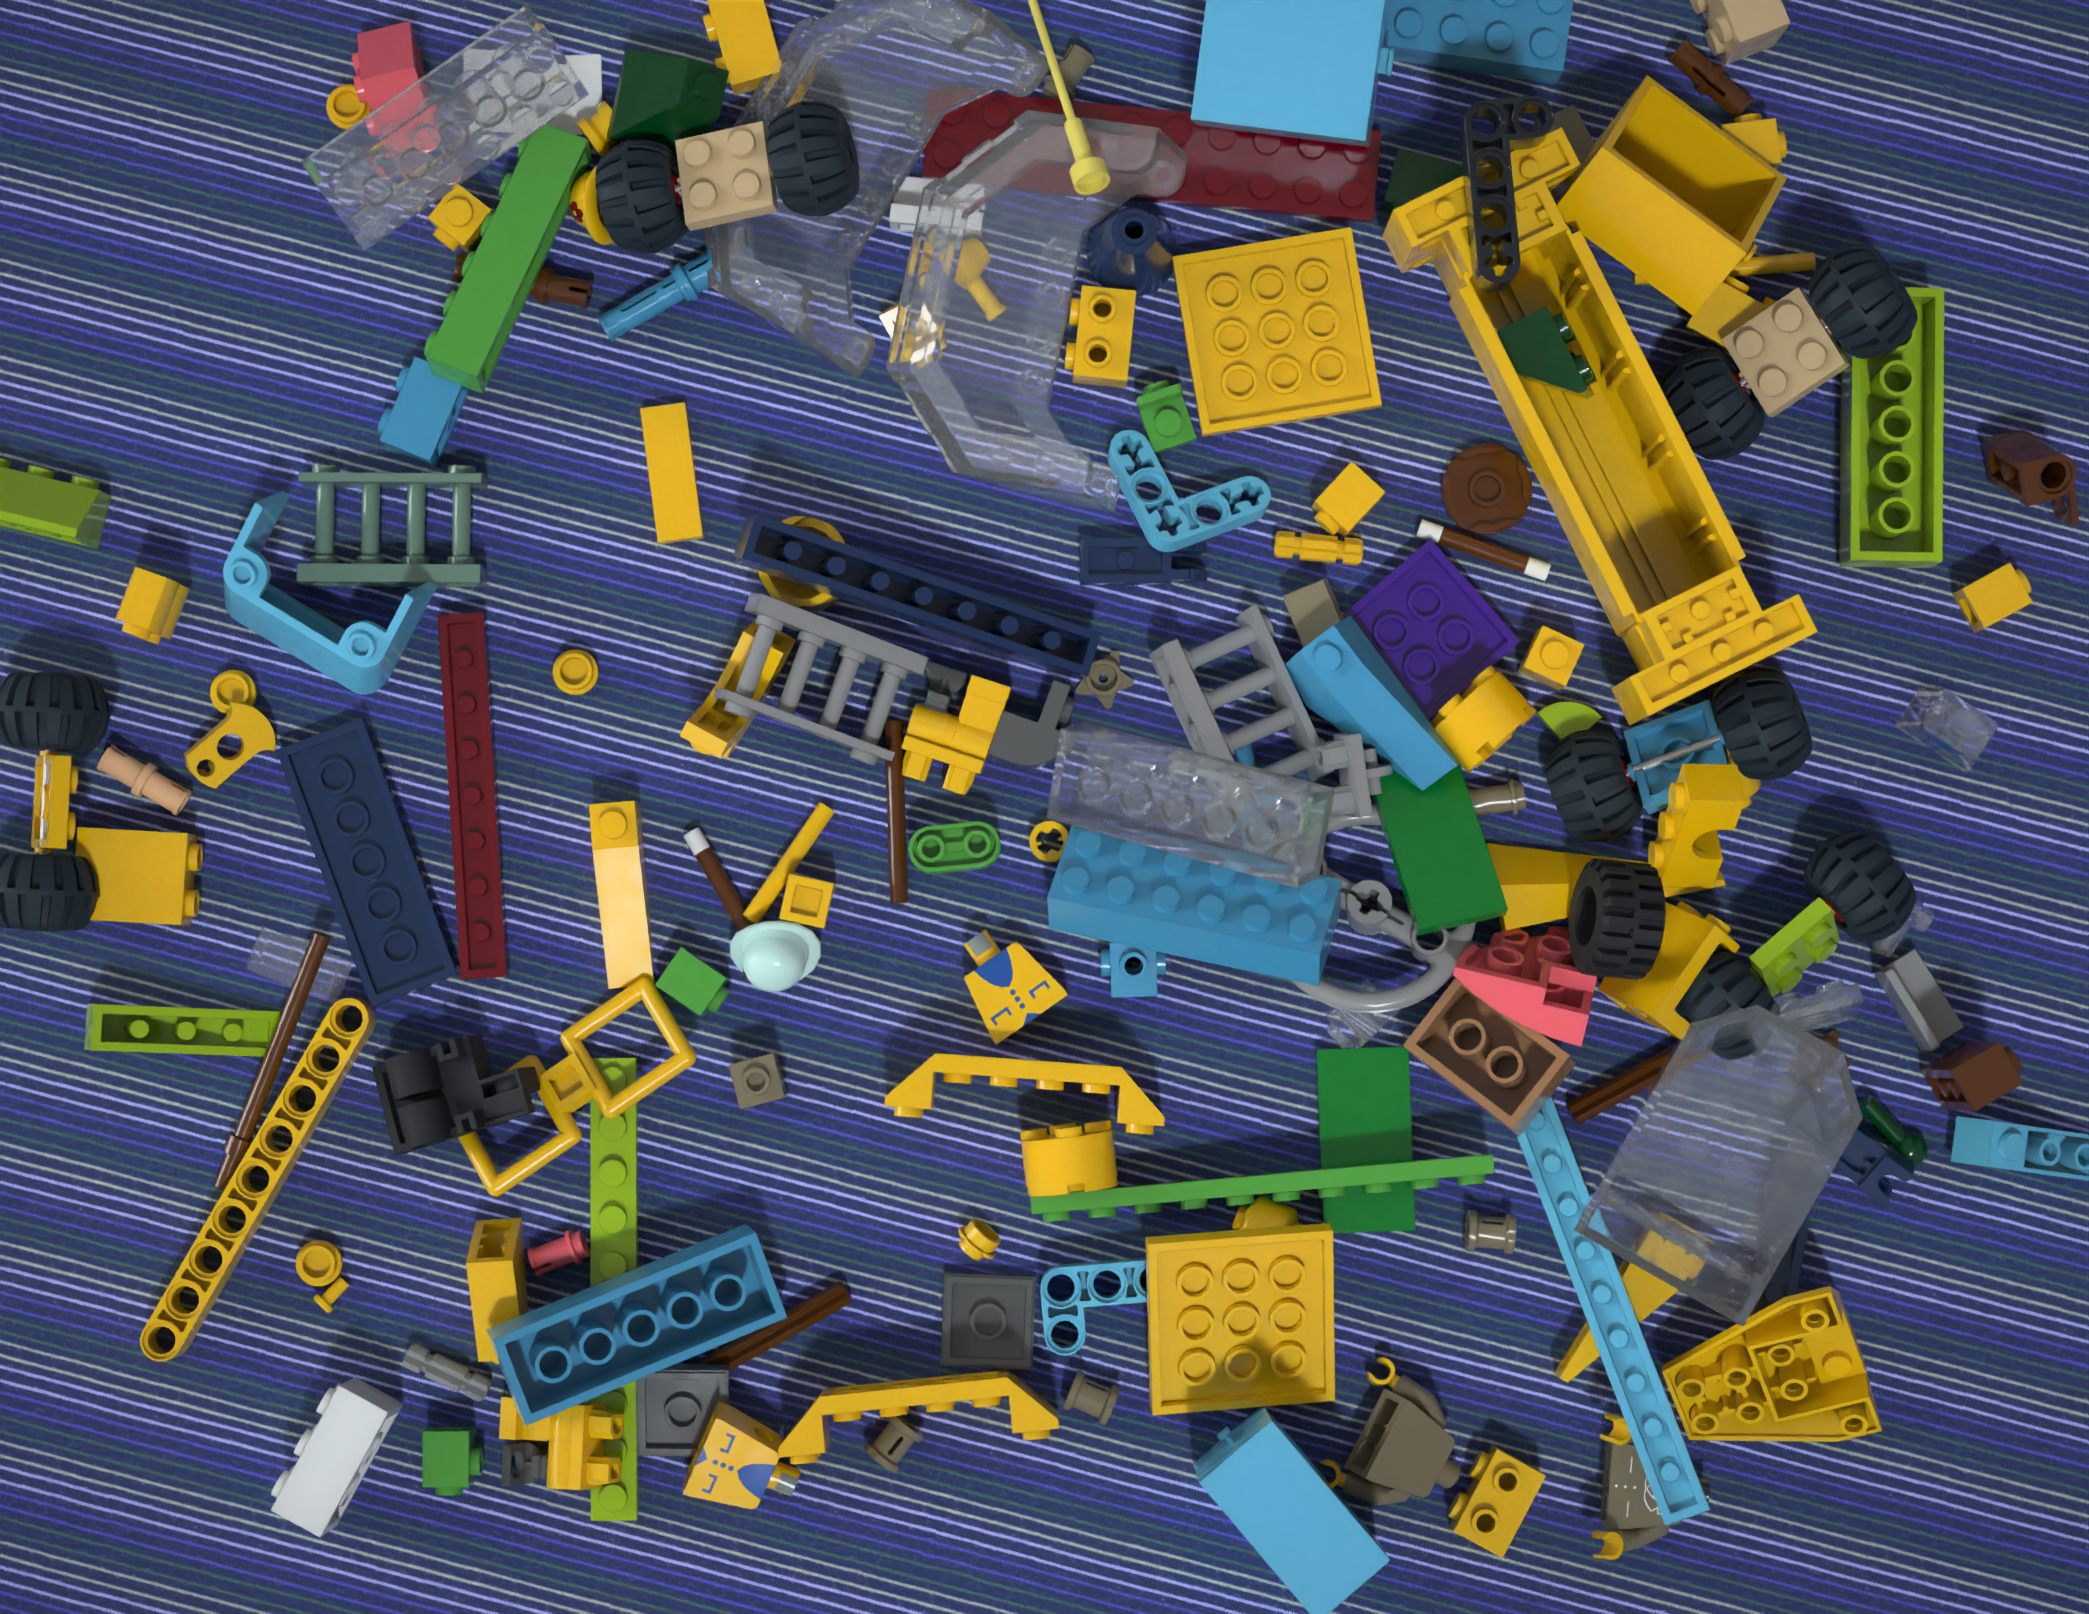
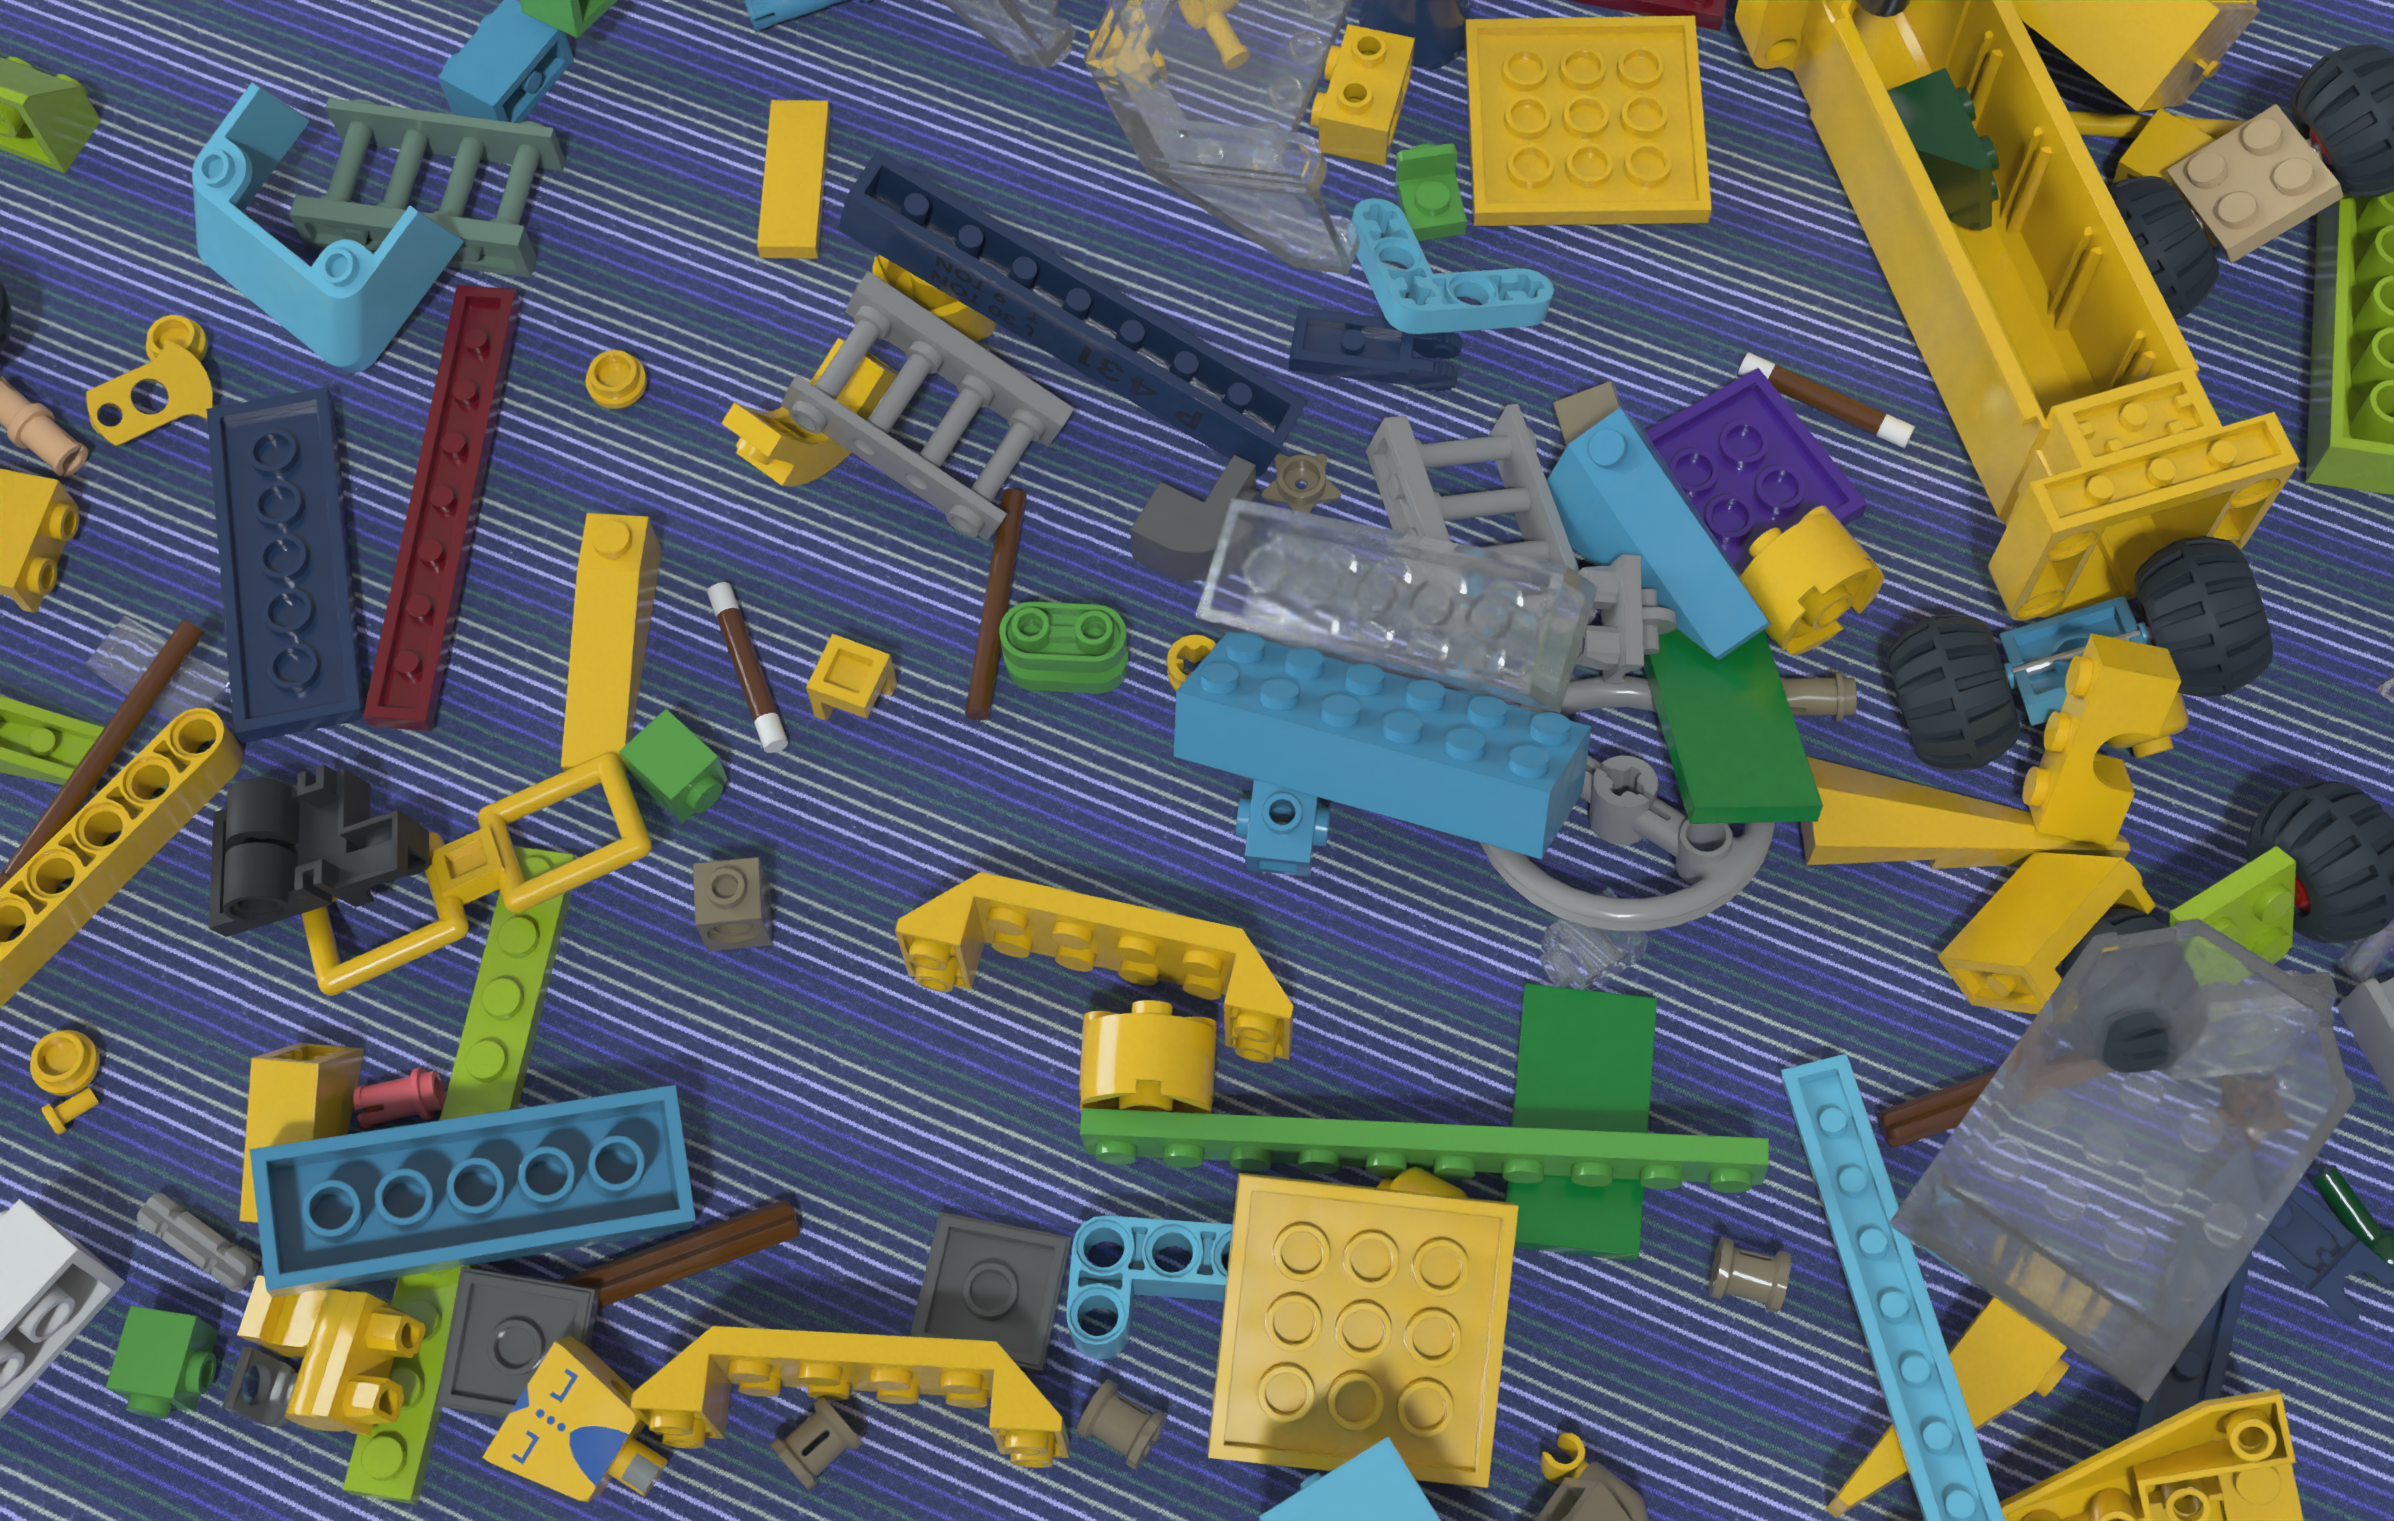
camera: 10 degrees right, 20 degrees down
yellow brick [115,567,190,645] -> none
light aqua hat [729,920,821,992] -> none
yellow bar [742,803,835,924] -> none
yellow hips [901,660,1013,795] -> none
yellow plate [958,1218,1001,1261] -> none
yellow torso [964,929,1068,1045] -> none
yellow axle [1274,531,1364,566] -> none
yellow brick [1312,461,1385,537] -> none
medium nougat brick [1403,978,1575,1137] -> none
reddish brown tile [1441,445,1532,535] -> none
coral brick [1453,926,1597,1047] -> none
yellow brick [1518,626,1585,691] -> none
lime tile [1536,702,1602,740] -> none
black tyre [1568,858,1666,980] -> none

